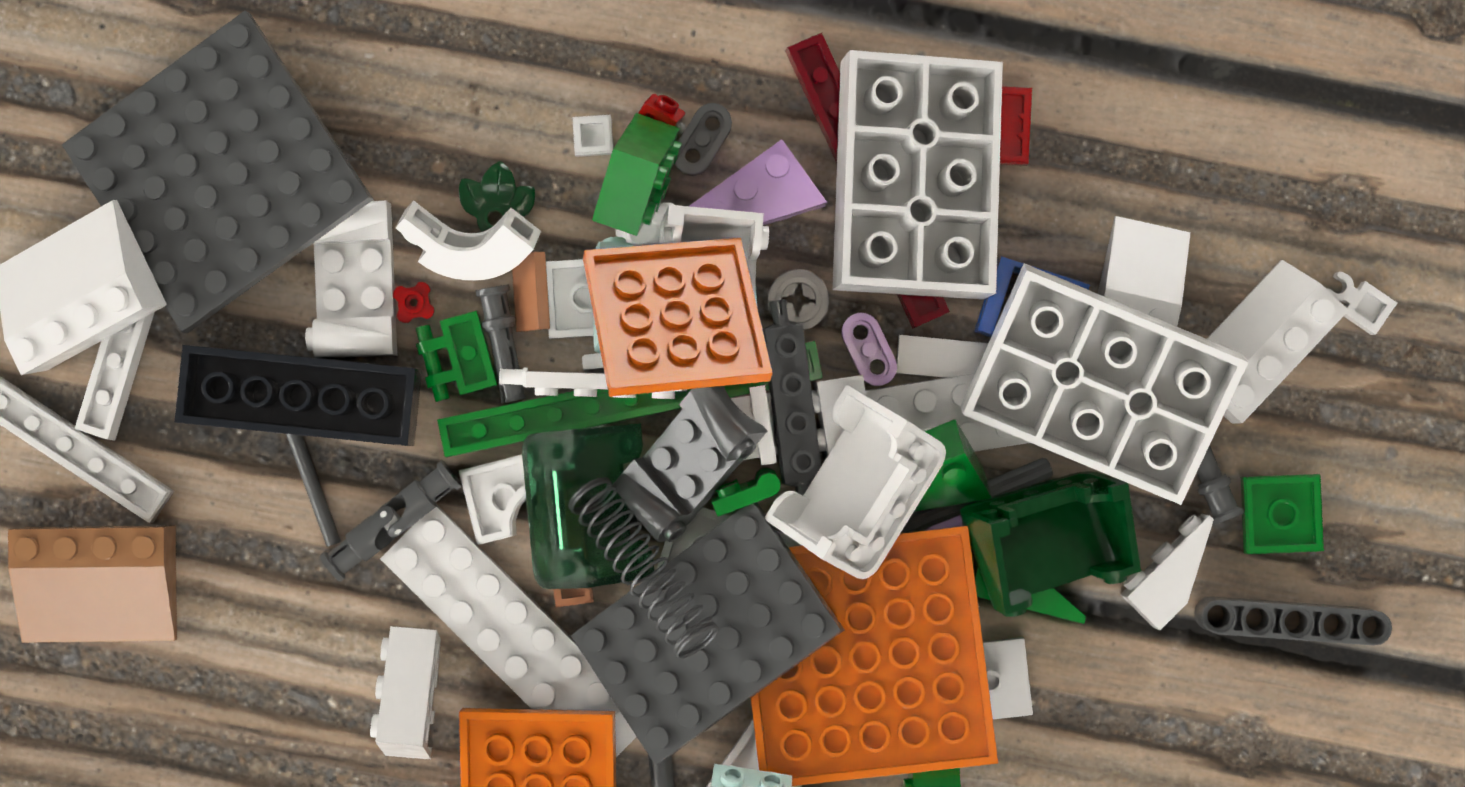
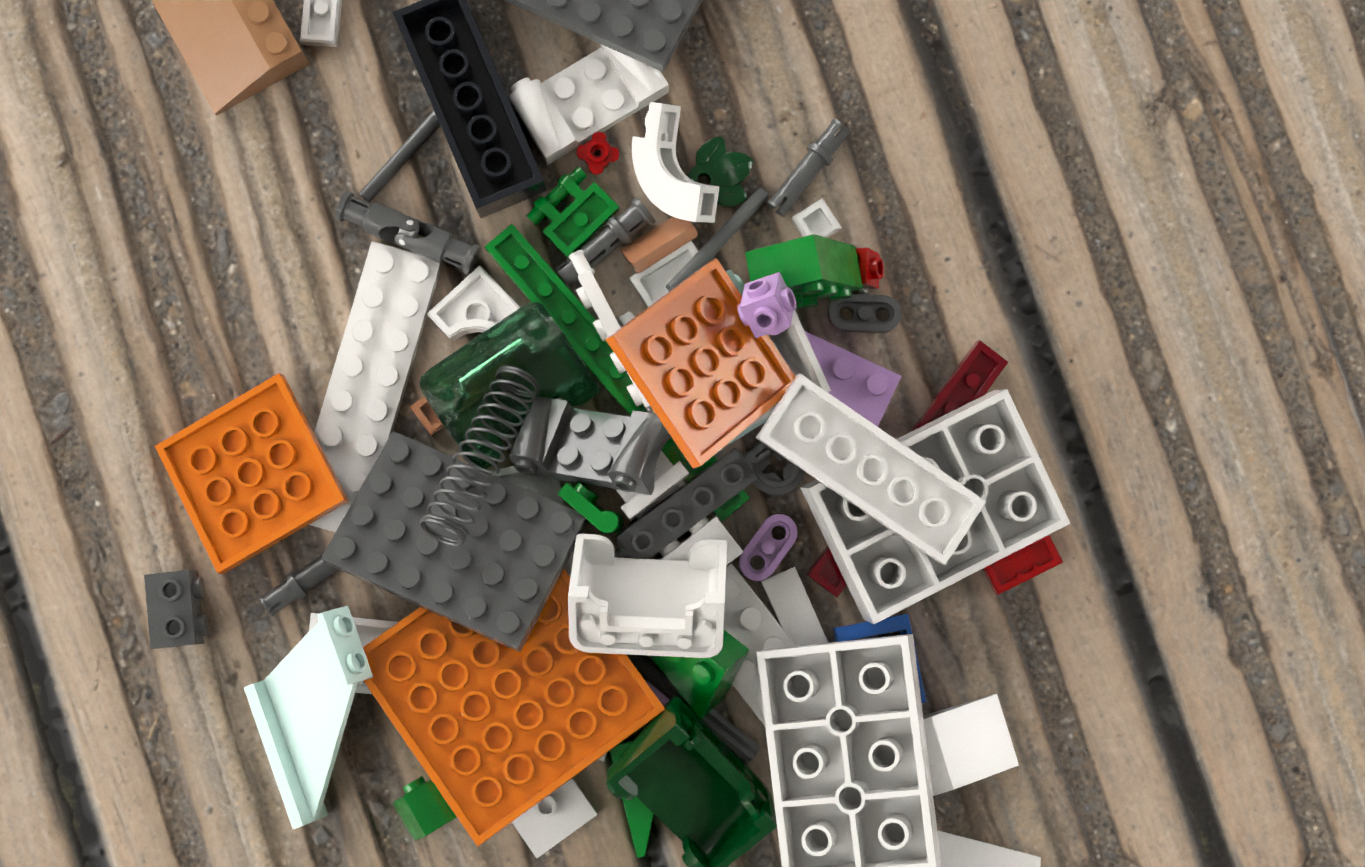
camera: 55 degrees right, 5 degrees down
white wedge [370,626,441,759] -> none
none -> dark grey bar [666,188,769,291]
none -> lavender brick [738,272,797,338]
none -> white plate [756,374,986,565]
none -> dark grey pin [766,119,851,217]

